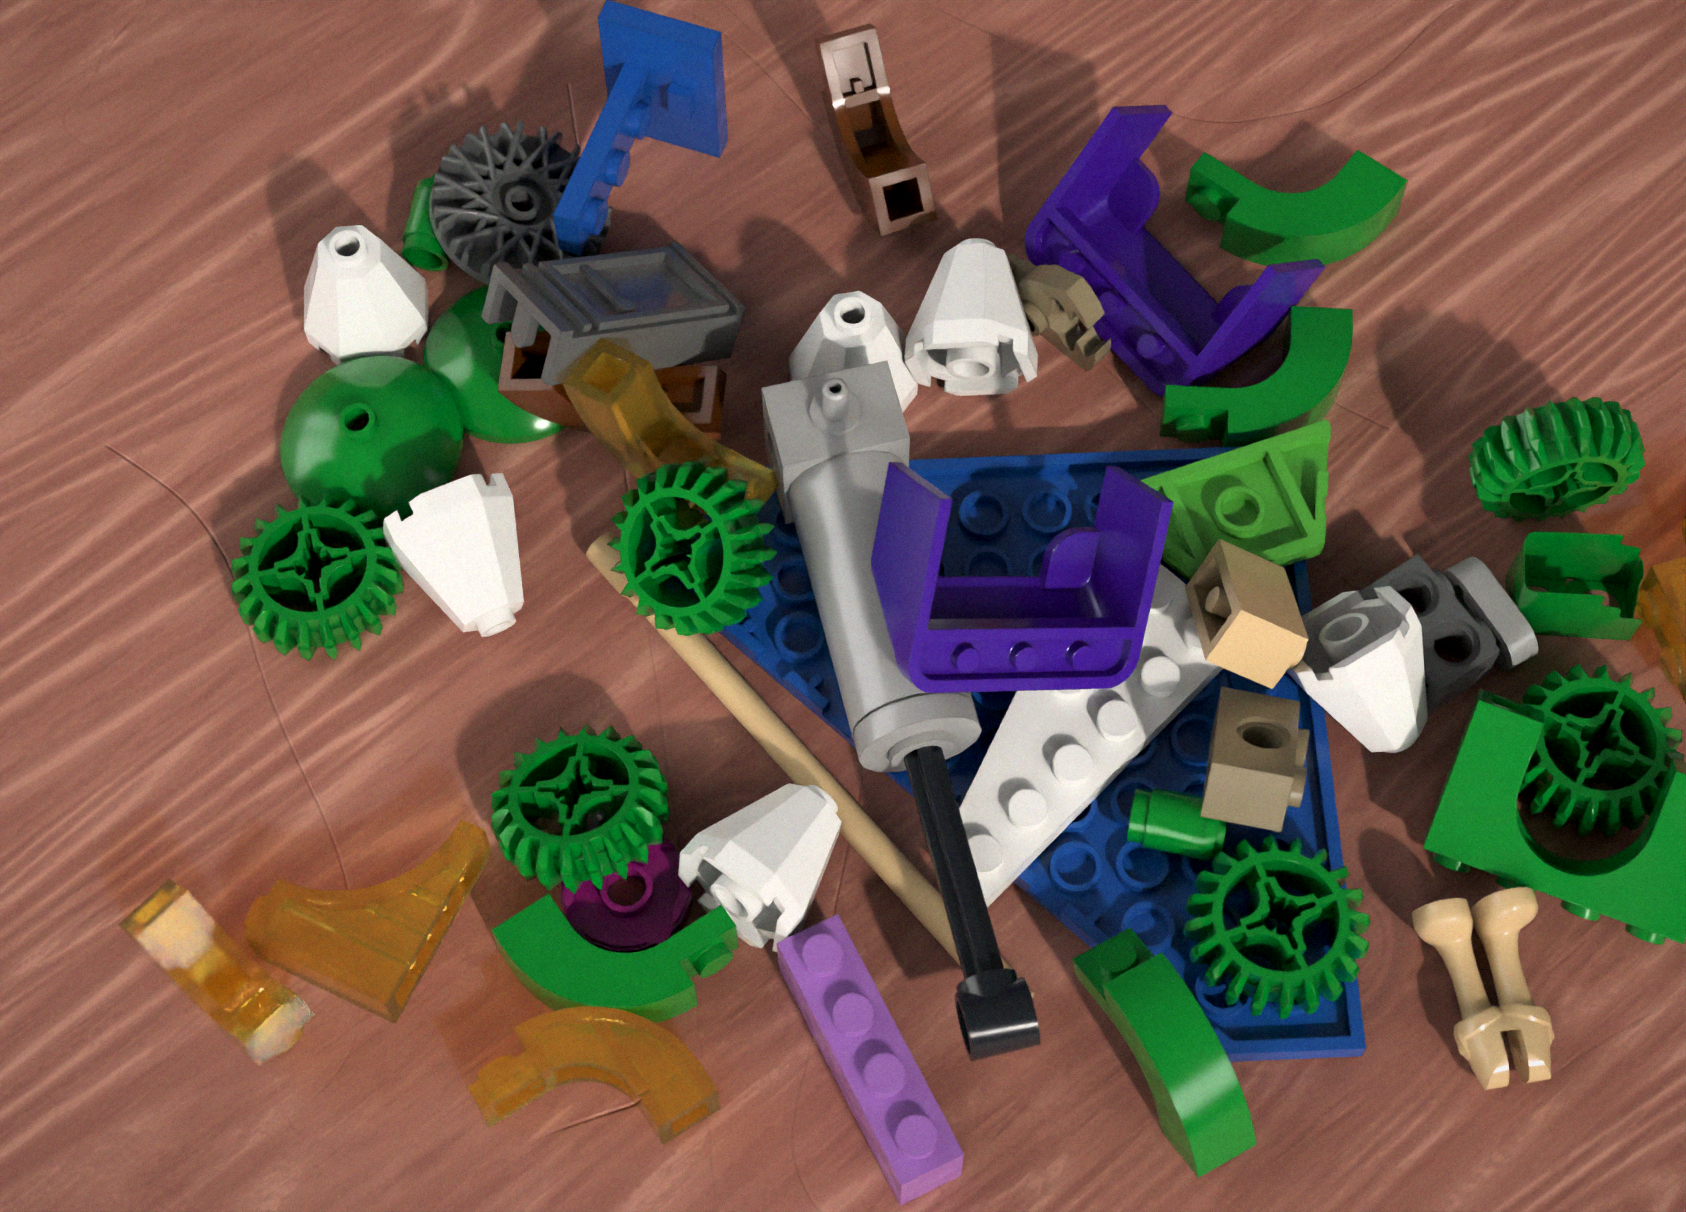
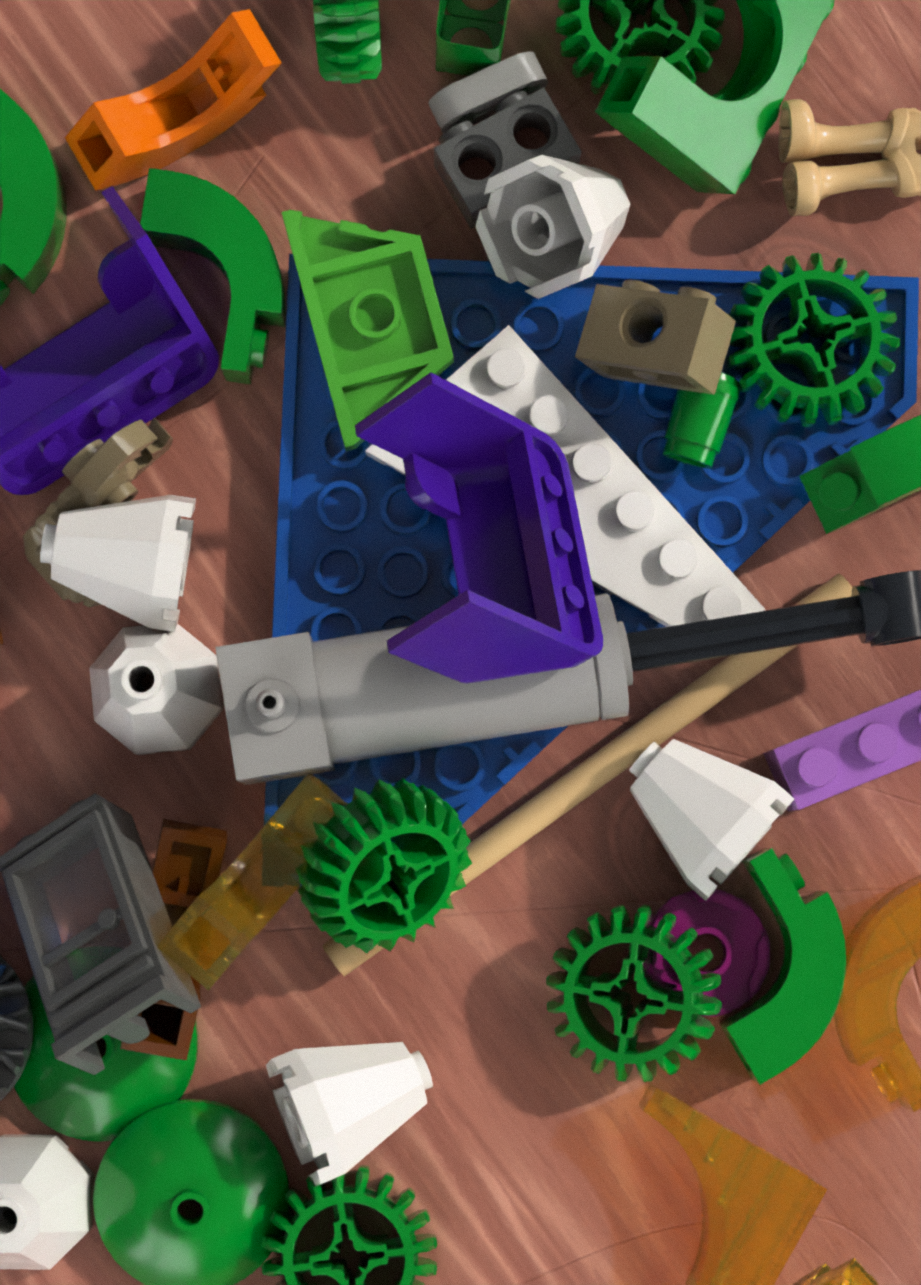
camera: 90 degrees left, 20 degrees up
tan brick [1185,539,1309,689] -> none
none -> orange arch [64,9,282,191]

